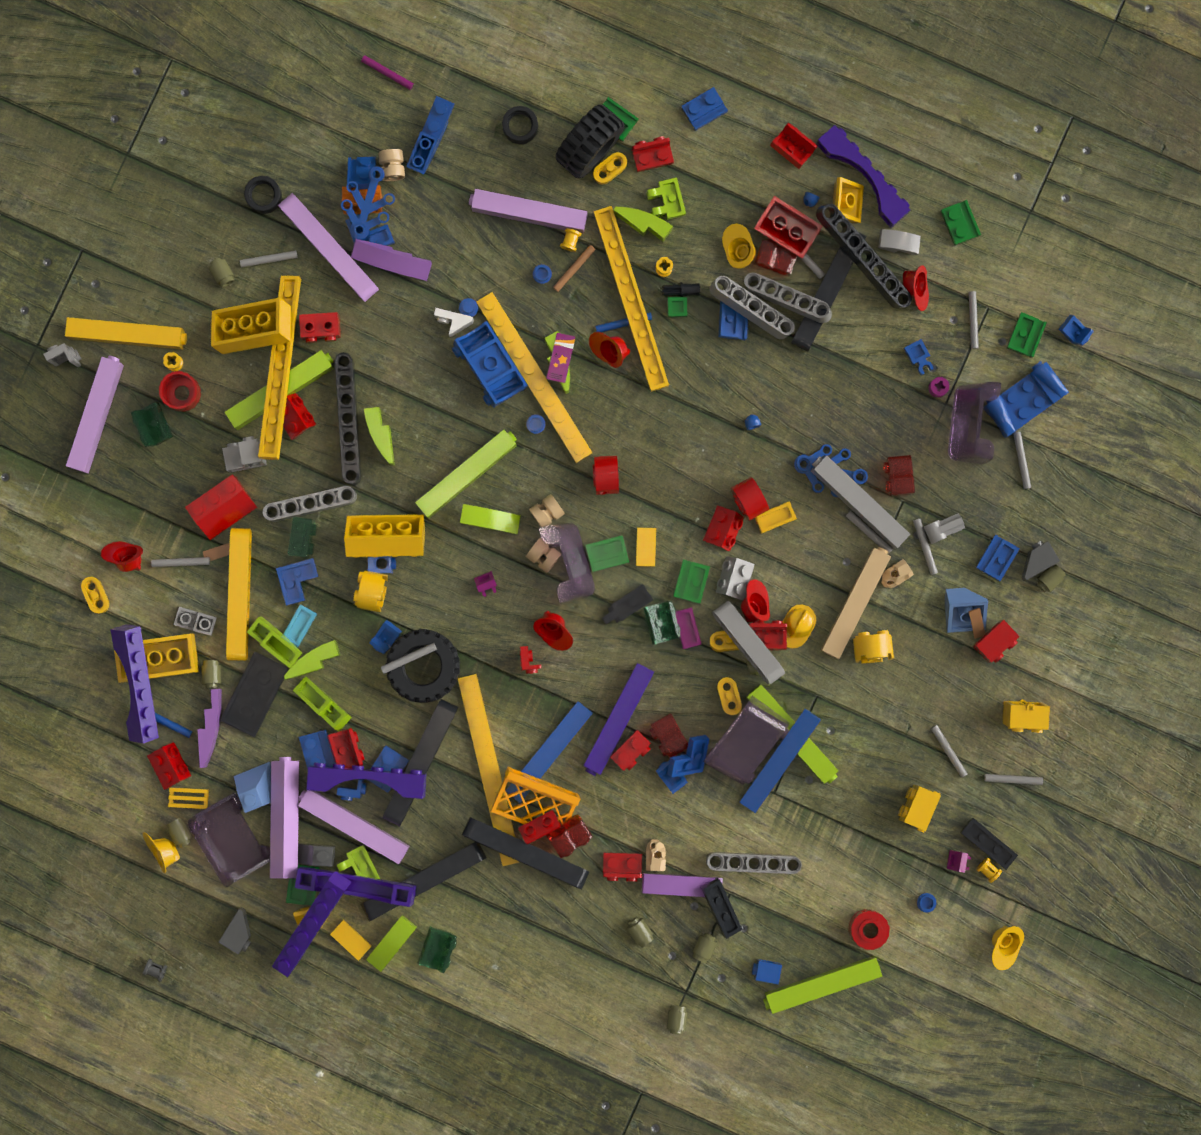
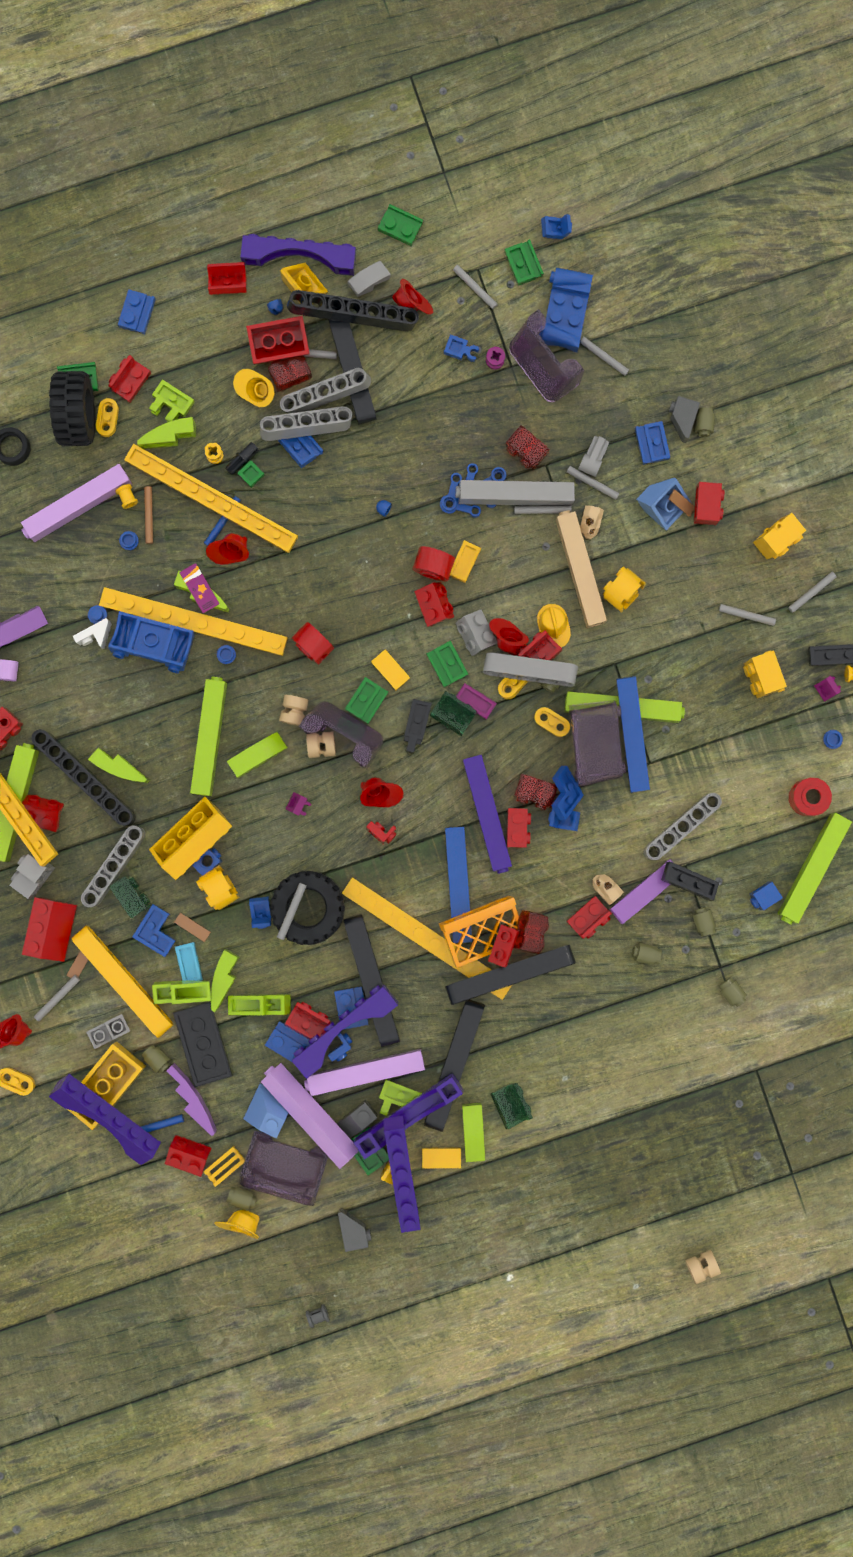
camera: 40 degrees left, 0 degrees up
none -> medium nougat window [174,913,211,942]

